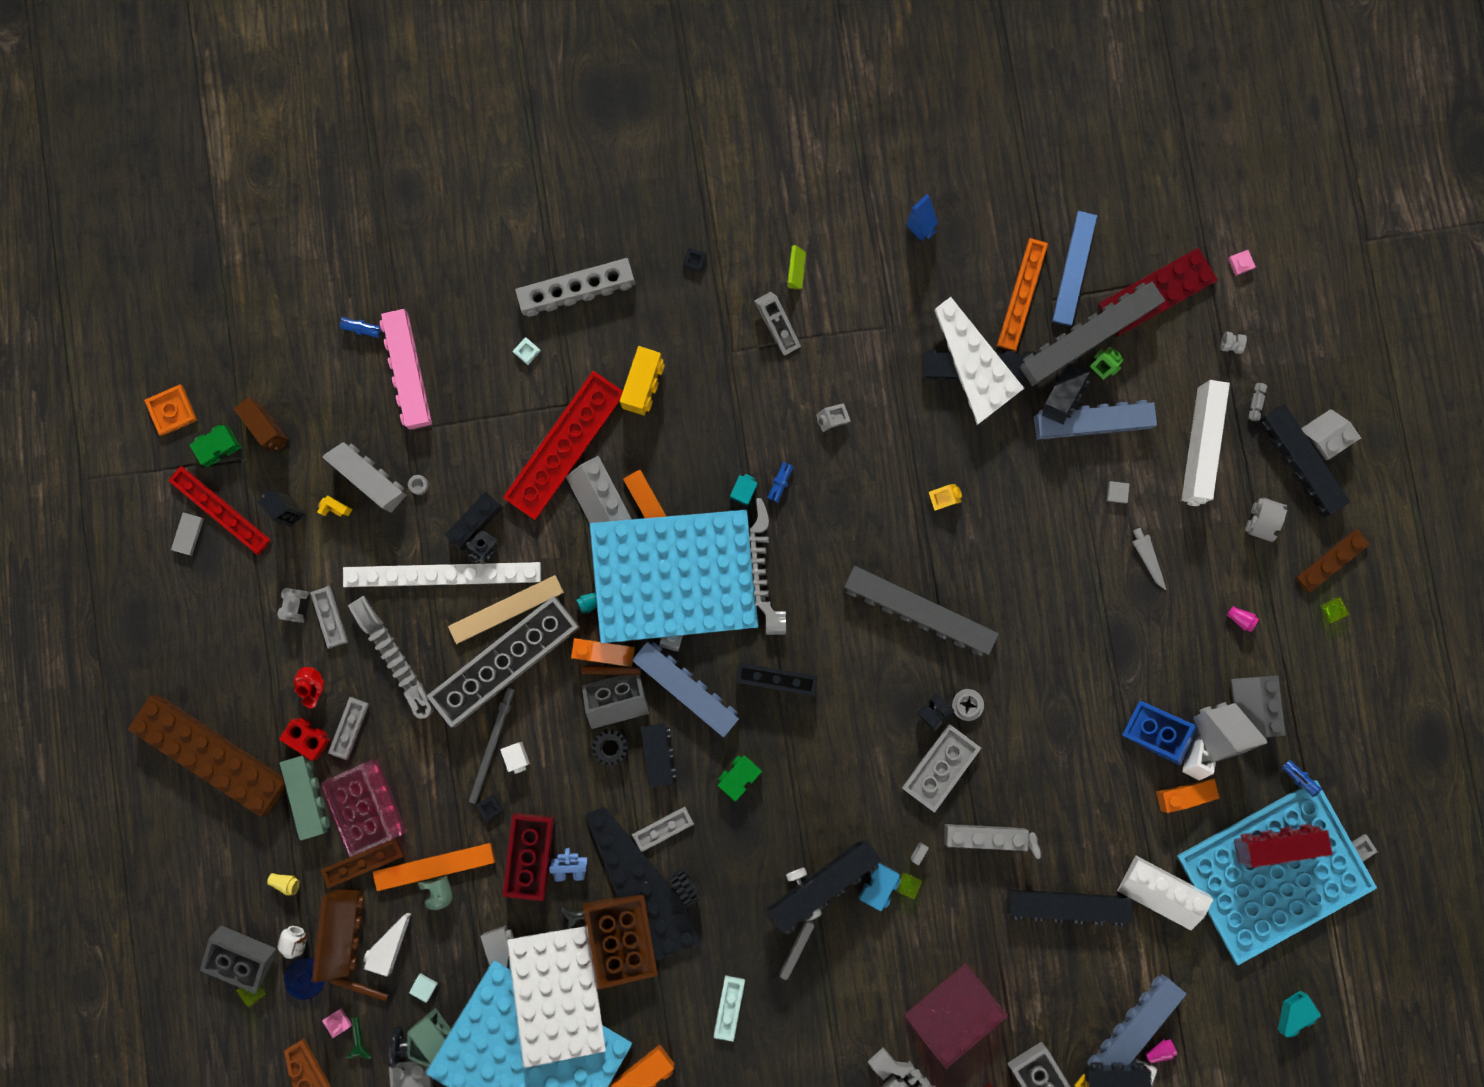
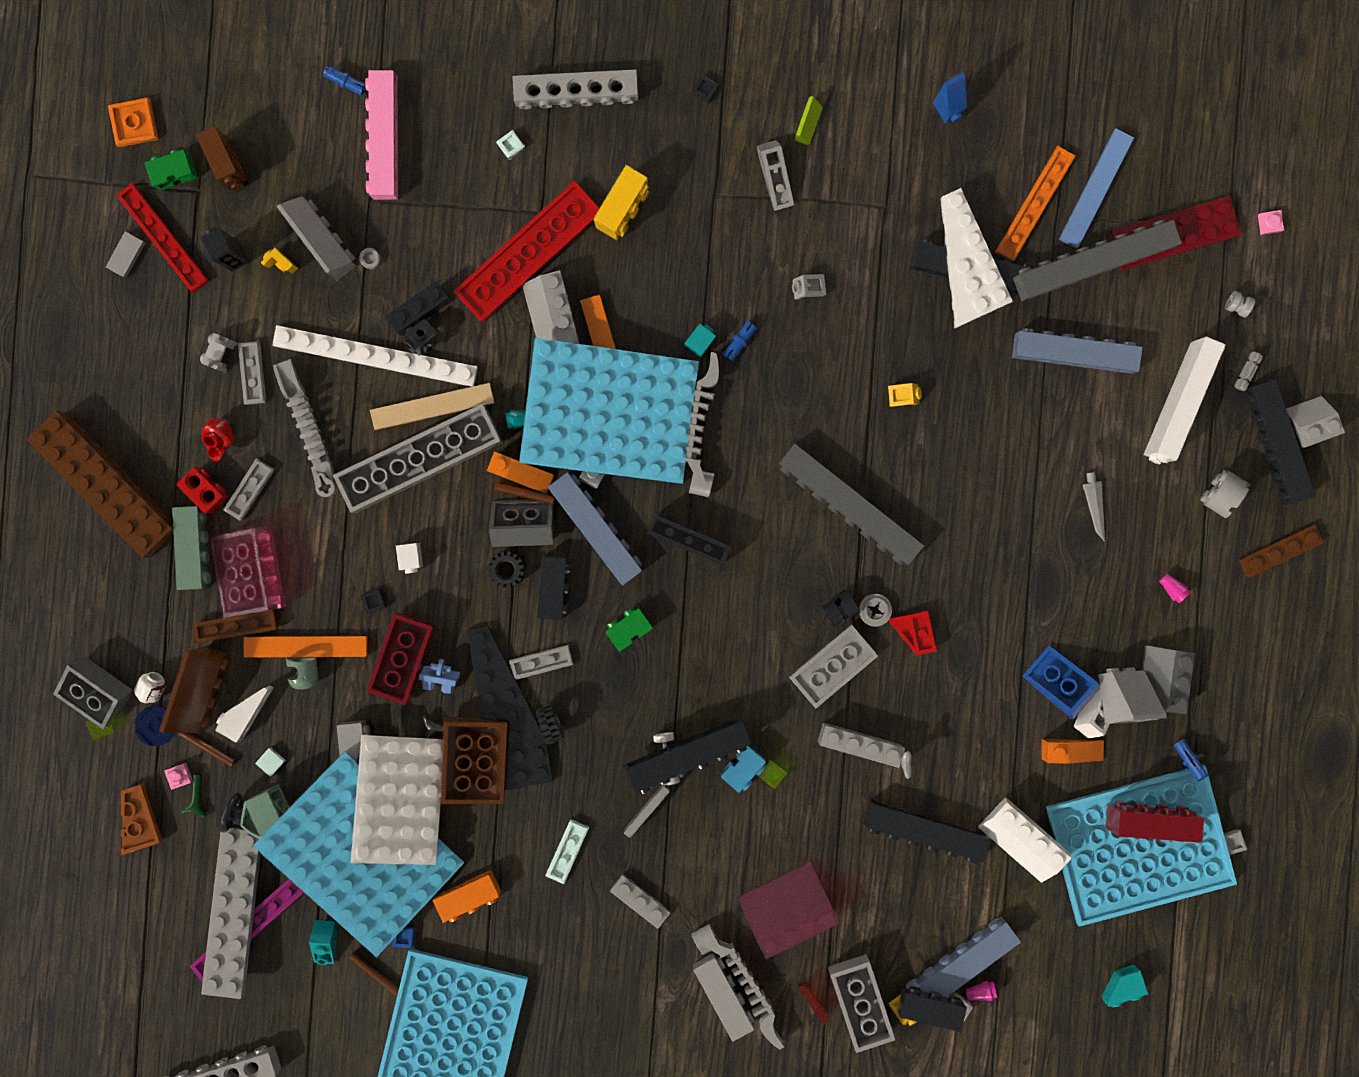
camera: 15 degrees right, 5 degrees up
light yellow cone [267,873,300,896] -> none
dark grey bar [469,687,515,804] -> none
light grey tile [910,842,929,865] -> none
black brick [1042,363,1090,425] -> none
bright green brick [1090,347,1124,380] -> none
light grey tile [1107,481,1129,504] -> none
clear neon green plate [1320,597,1349,623] -> none
none -> light grey plate [610,874,671,929]
none -> red wing [889,610,937,655]

